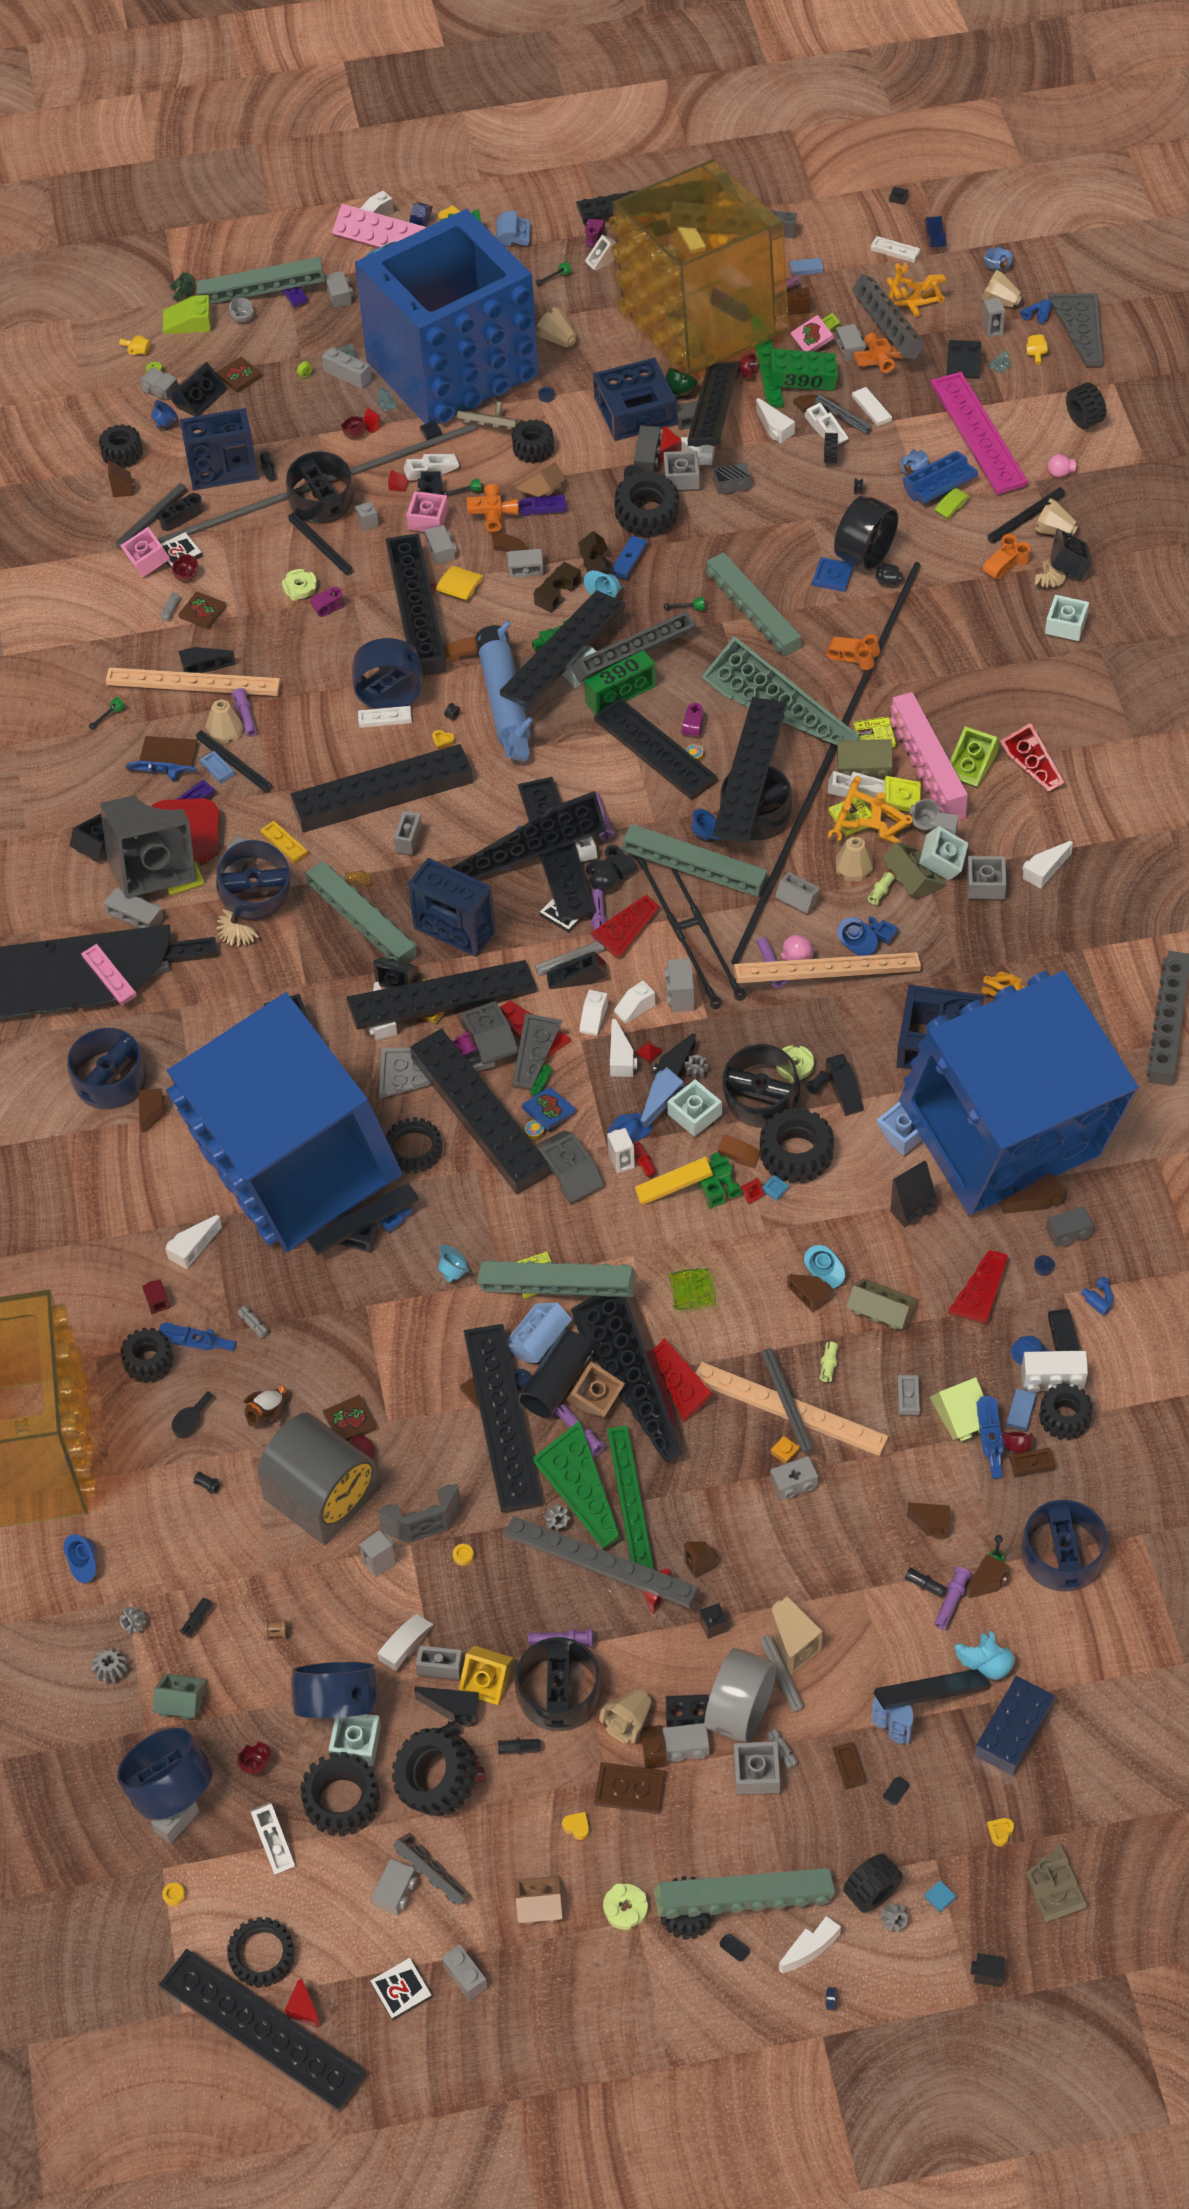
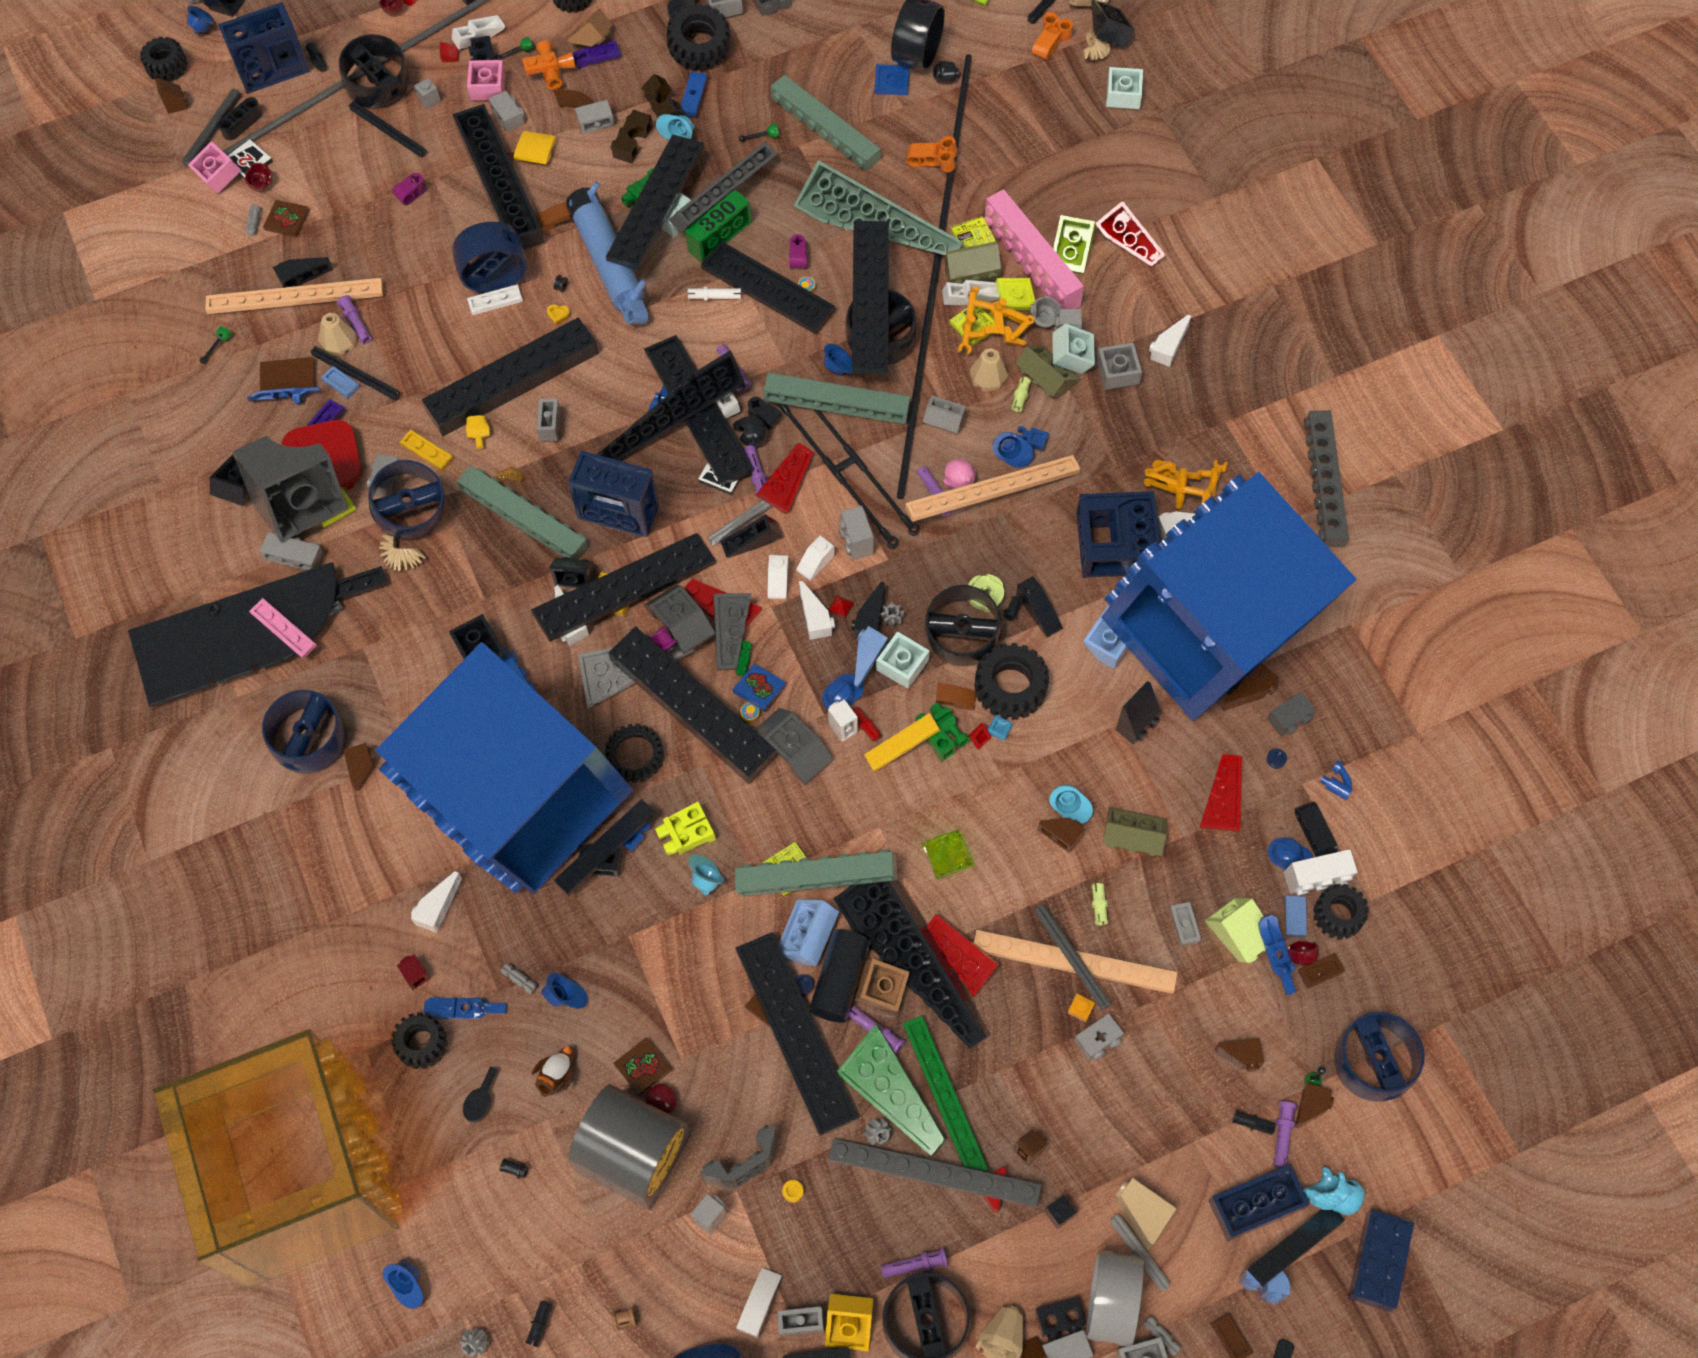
camera: 15 degrees left, 10 degrees up
yellowish green plate [282,569,317,601] -> none
none -> yellow piece [466,415,490,449]
none -> blue piece [541,972,588,1009]
none -> neon yellow hips [655,802,716,856]
none -> white pin [688,287,741,301]
none -> dark blue brick [1208,1164,1310,1242]

